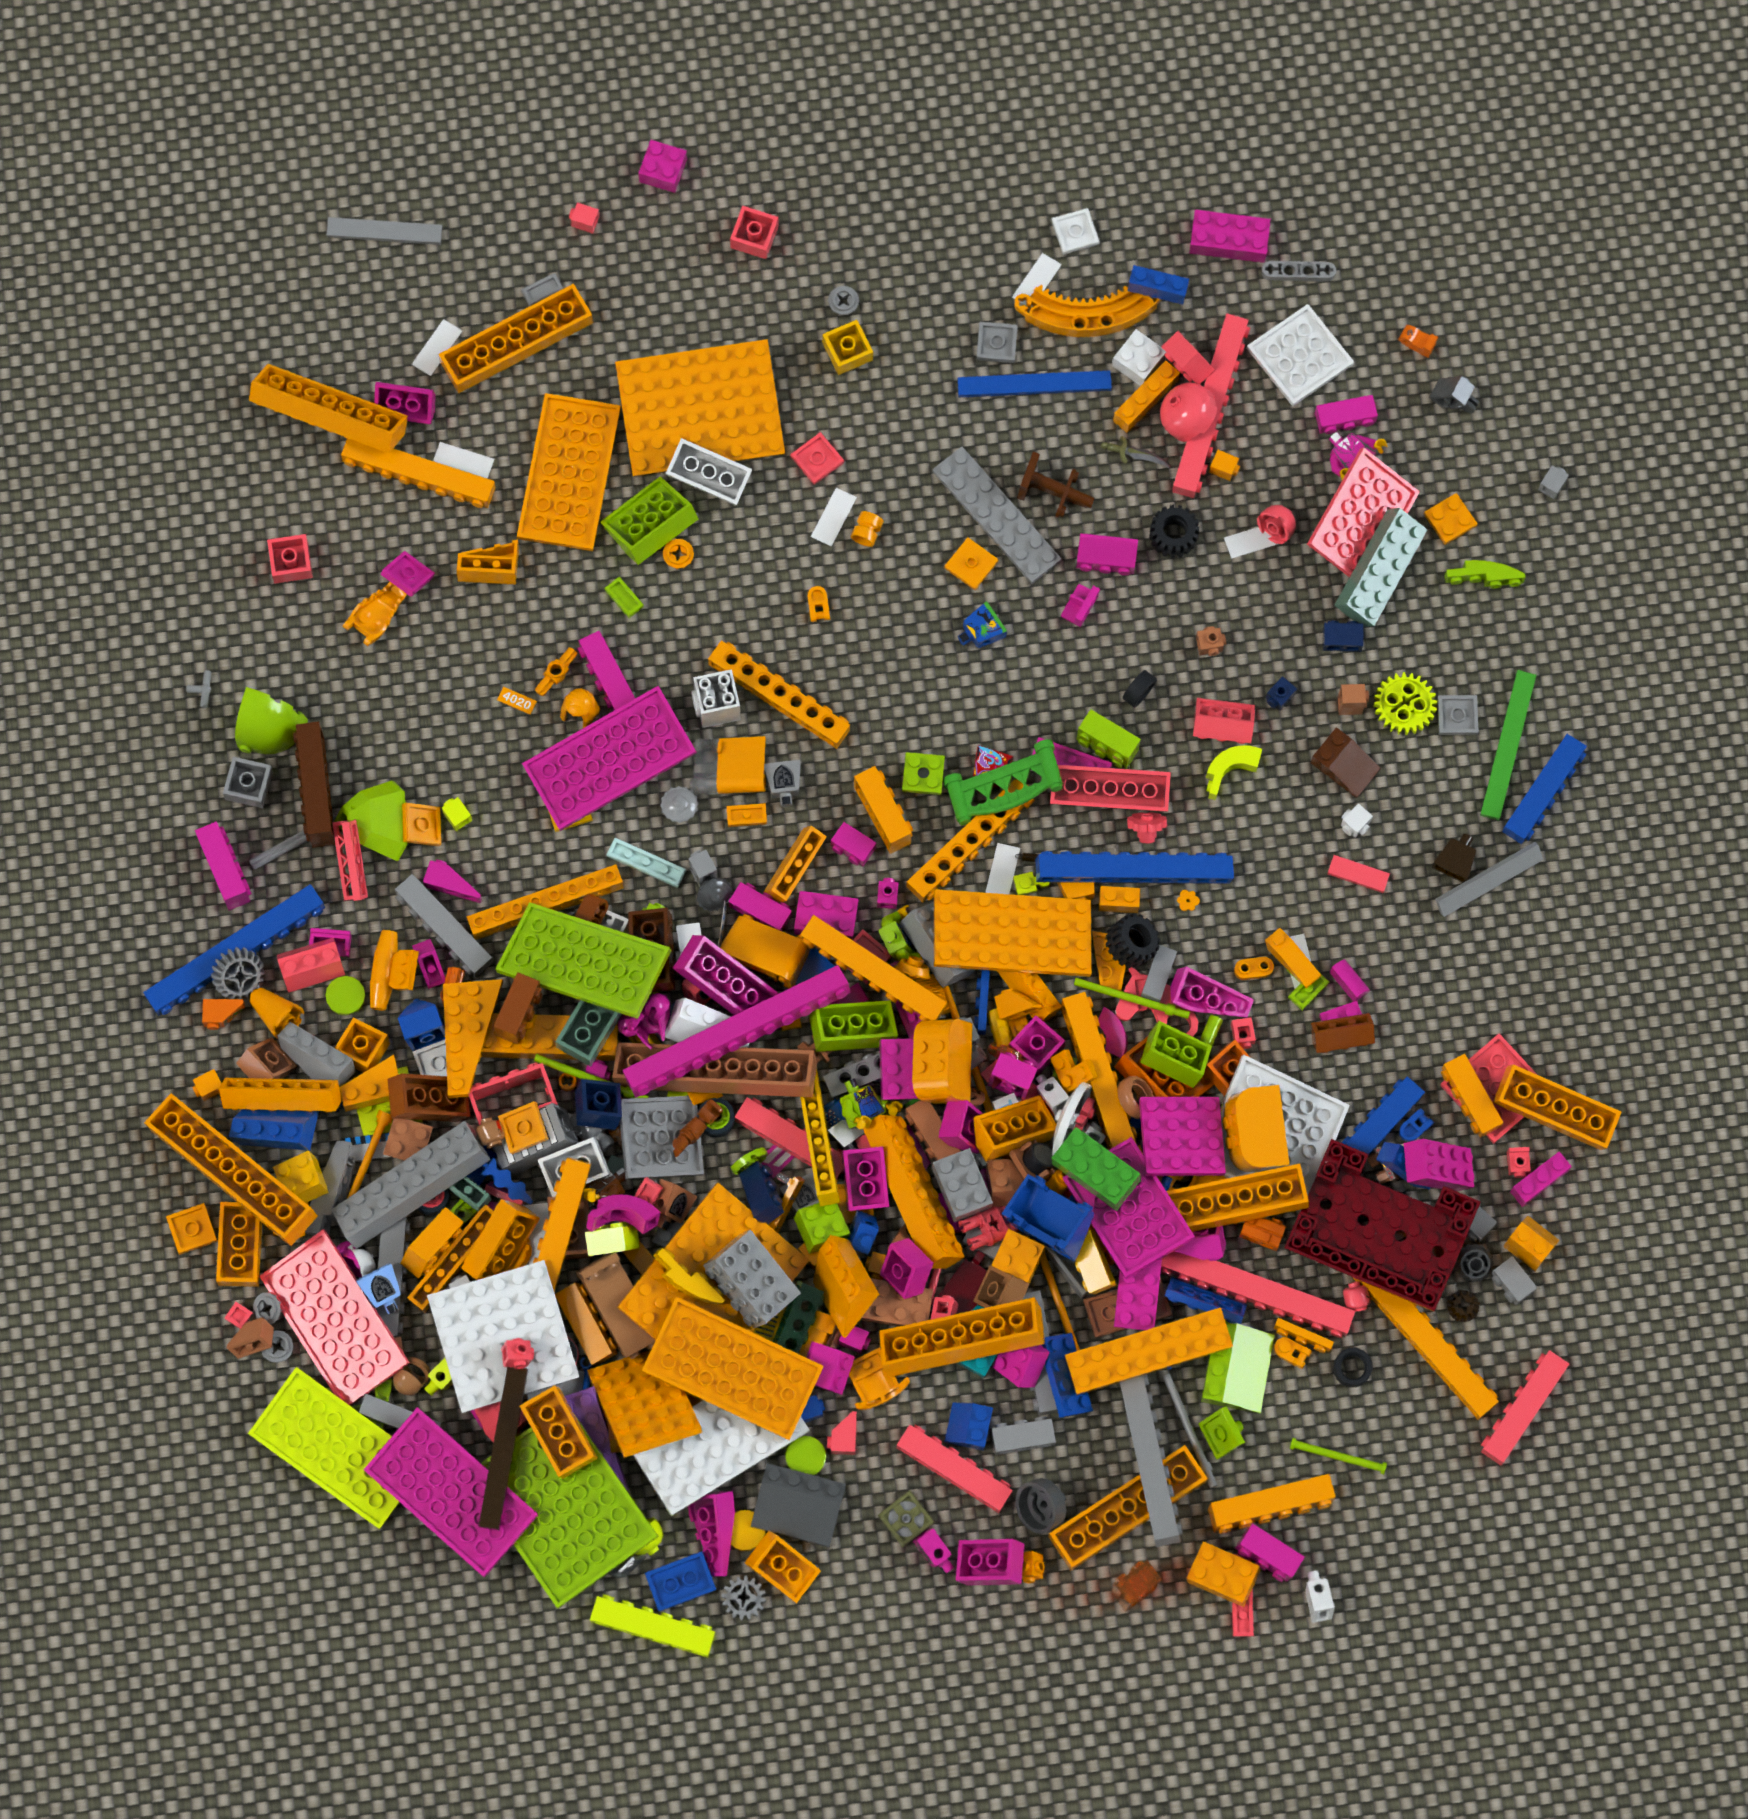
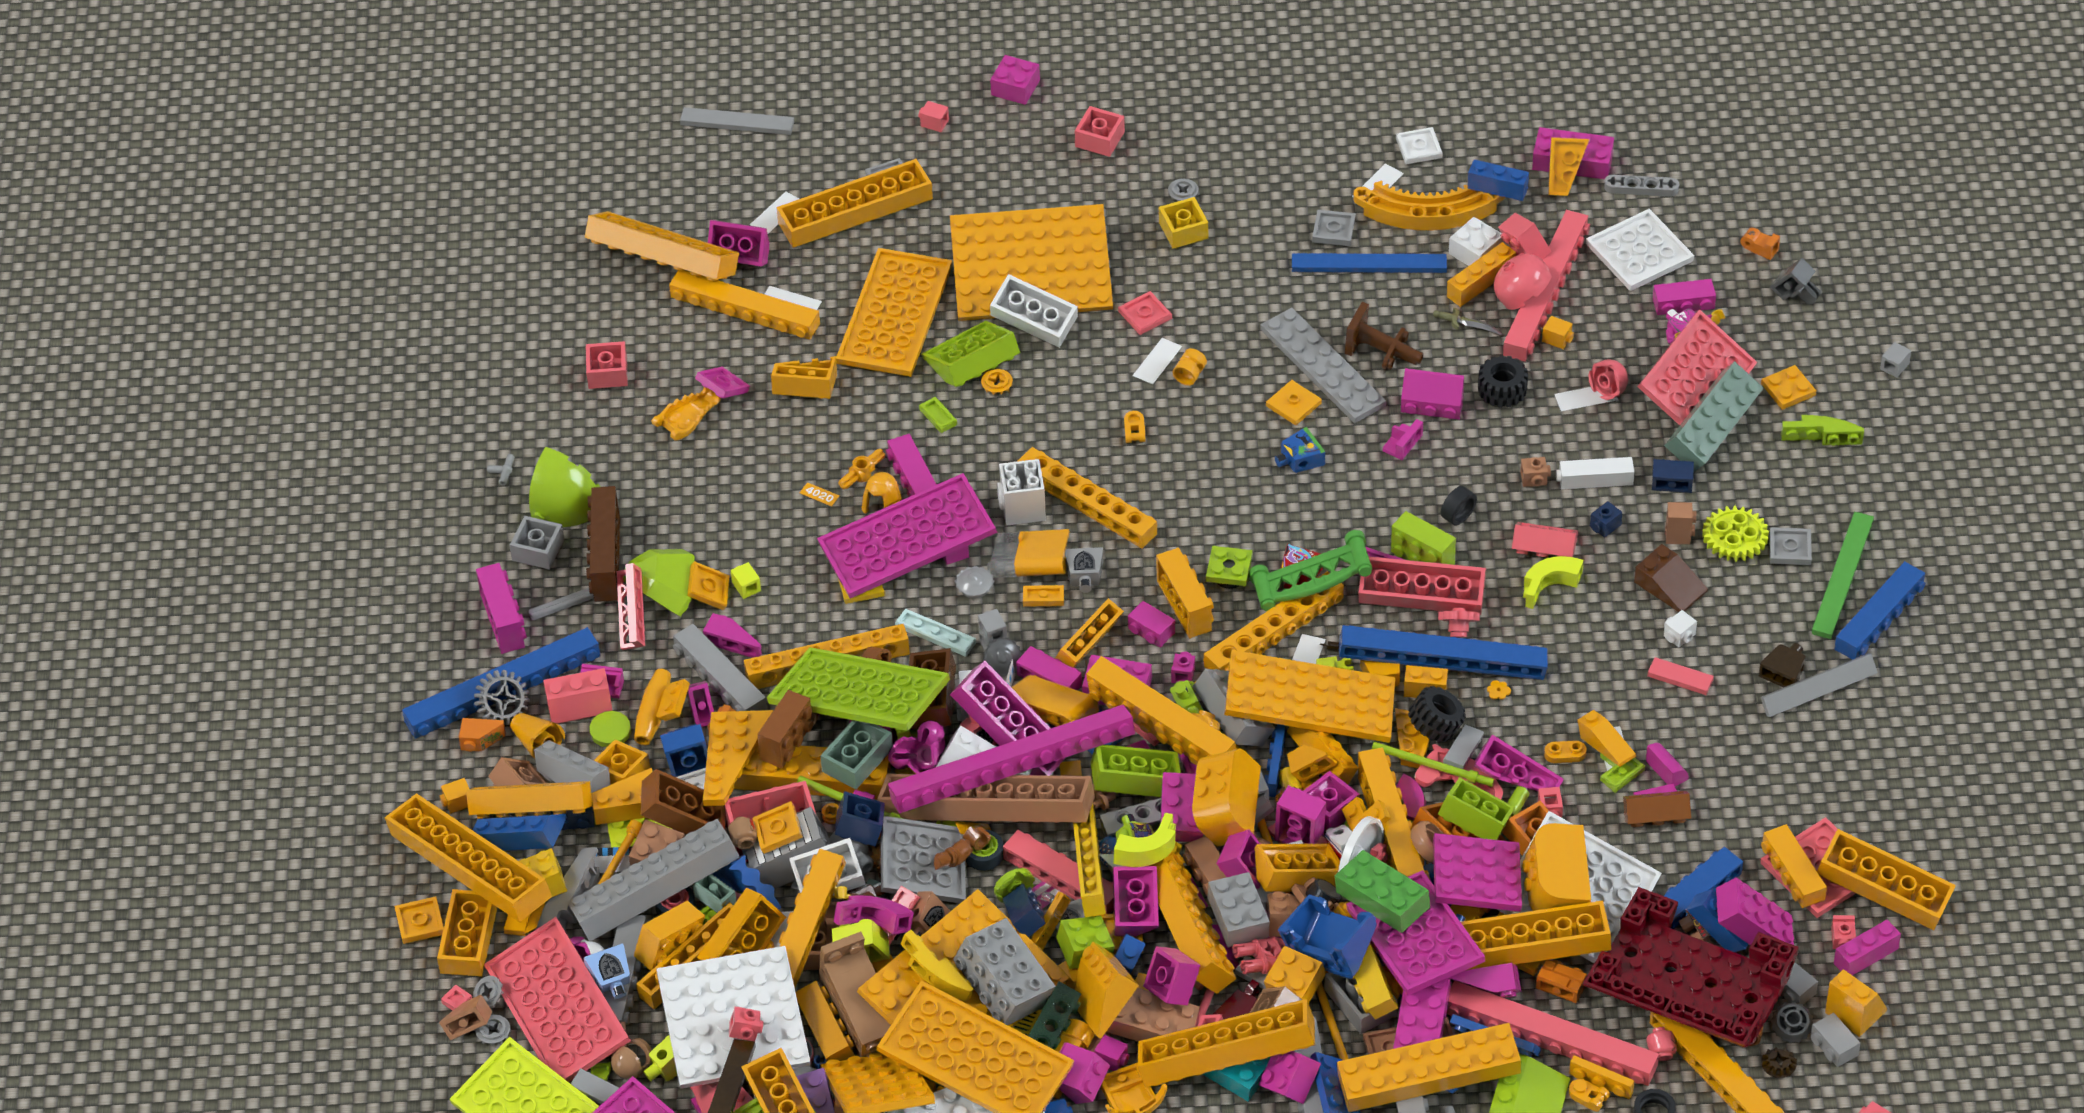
camera: 10 degrees right, 25 degrees down
none -> neon yellow arch [1113,813,1176,867]
none -> light orange wing [1548,137,1590,196]
none -> white brick [1556,457,1634,490]

